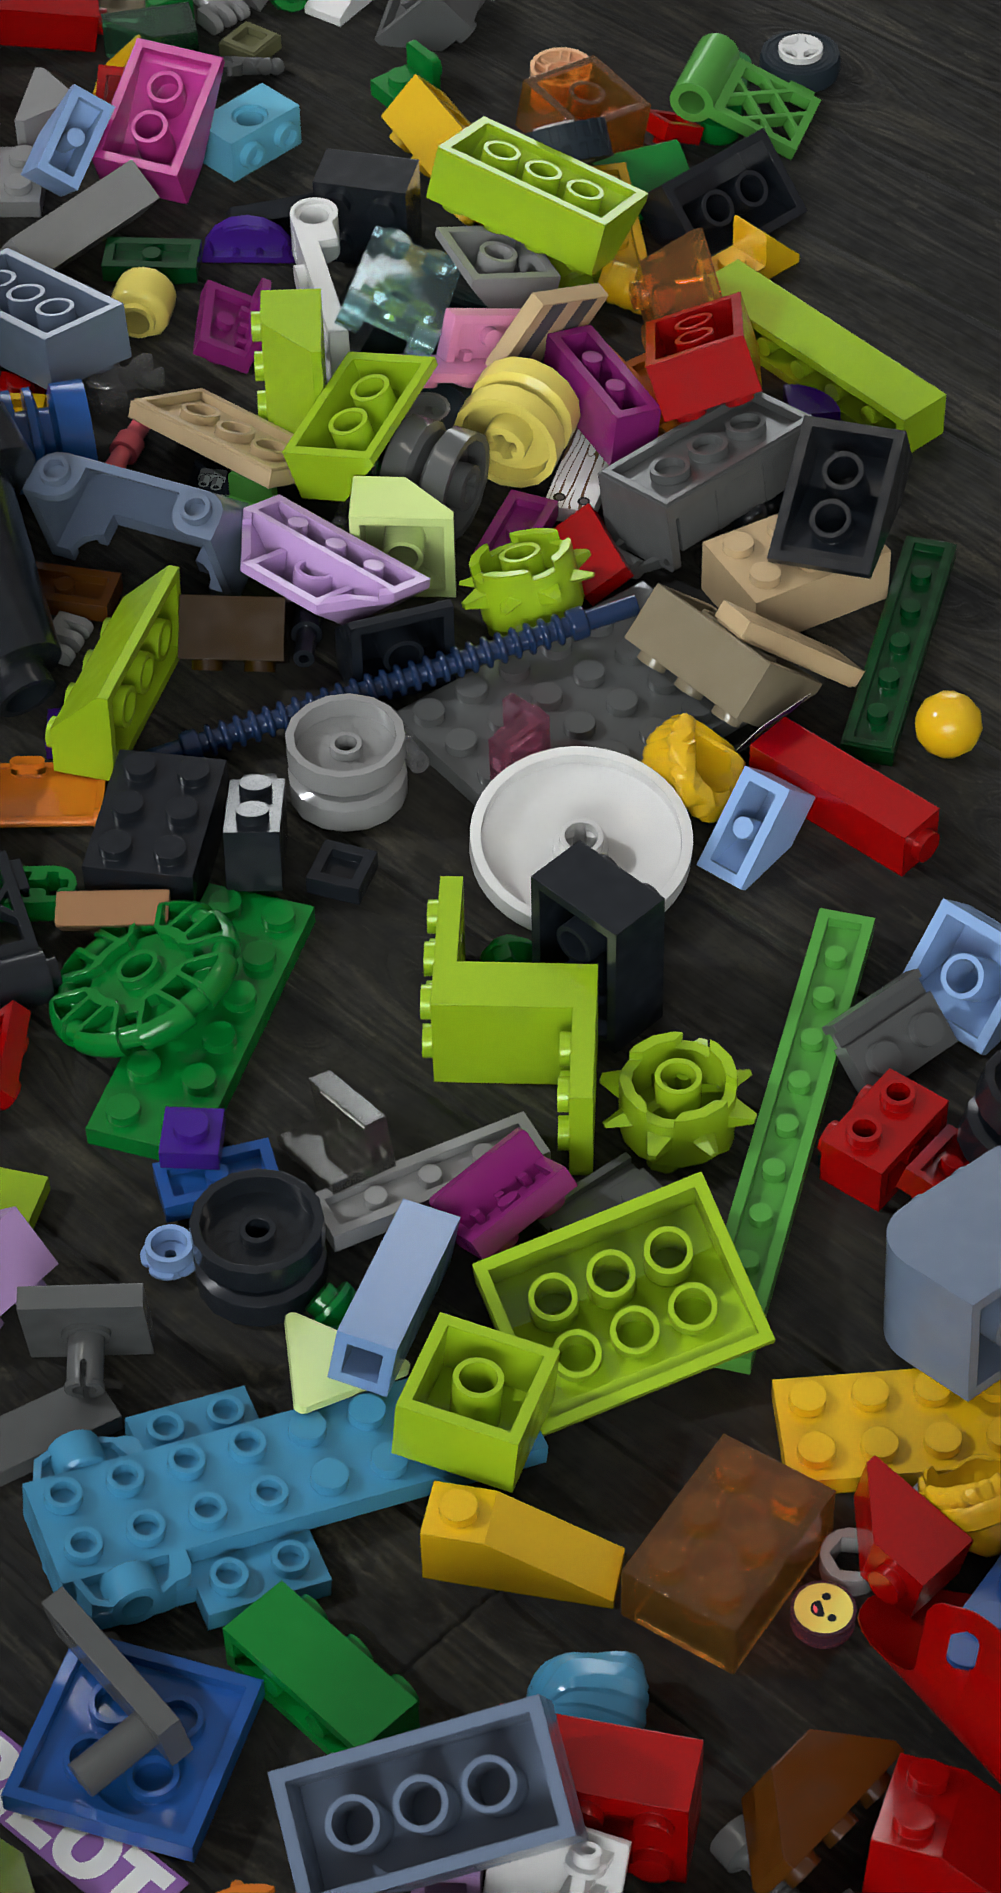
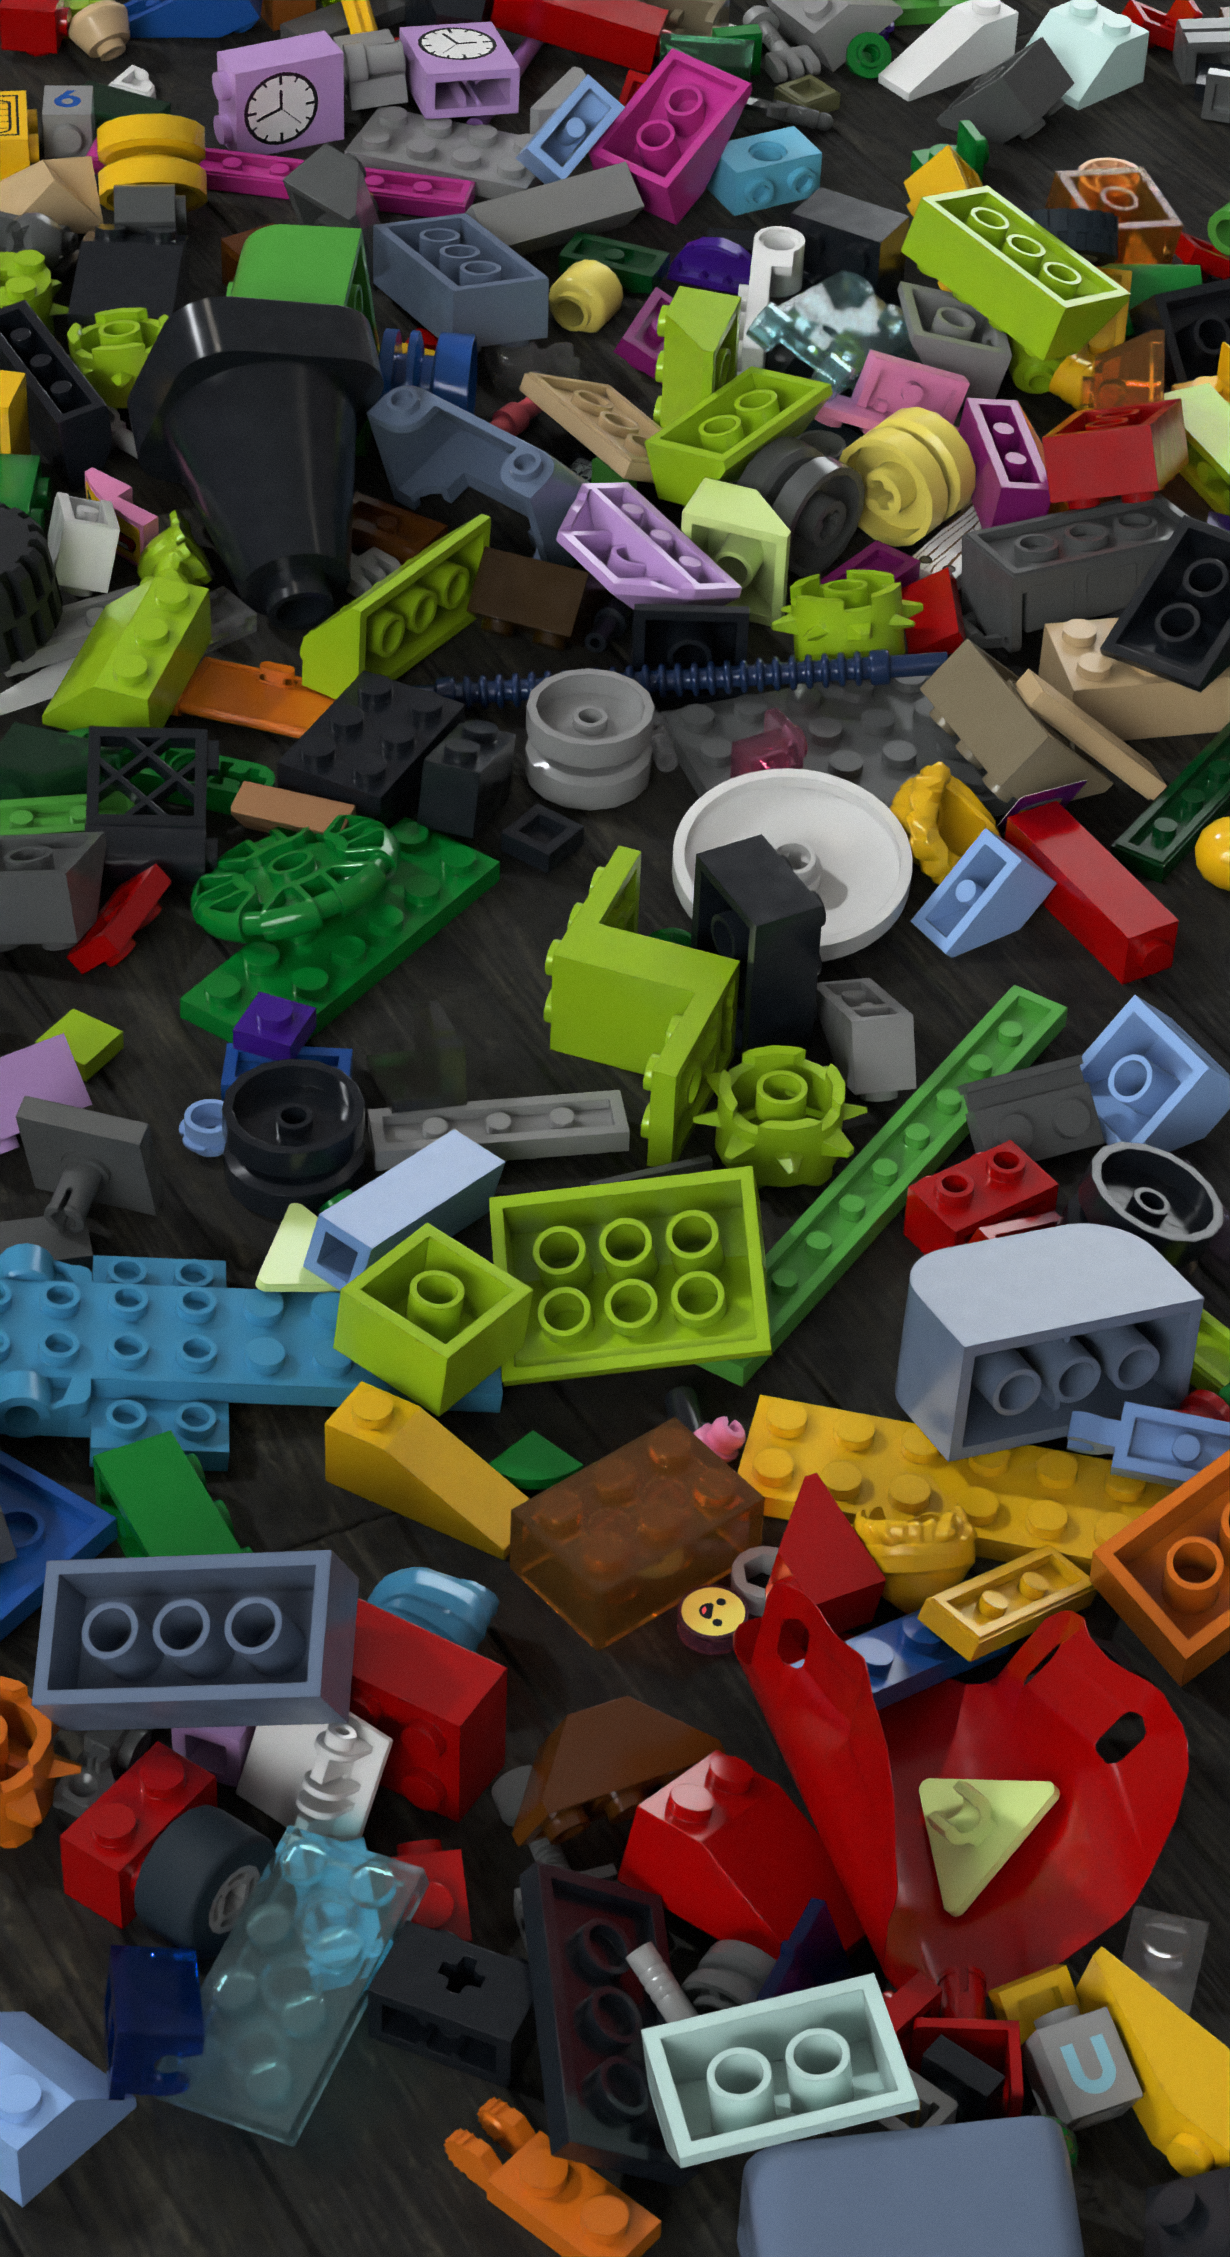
camera: 15 degrees right, 5 degrees down
magenta bracket [429,1128,578,1260] -> none
tan tile [485,283,609,367] -> none
none -> green tile [489,1430,583,1494]
none -> arm [665,1386,746,1465]
none -> light grey slope [815,978,917,1102]

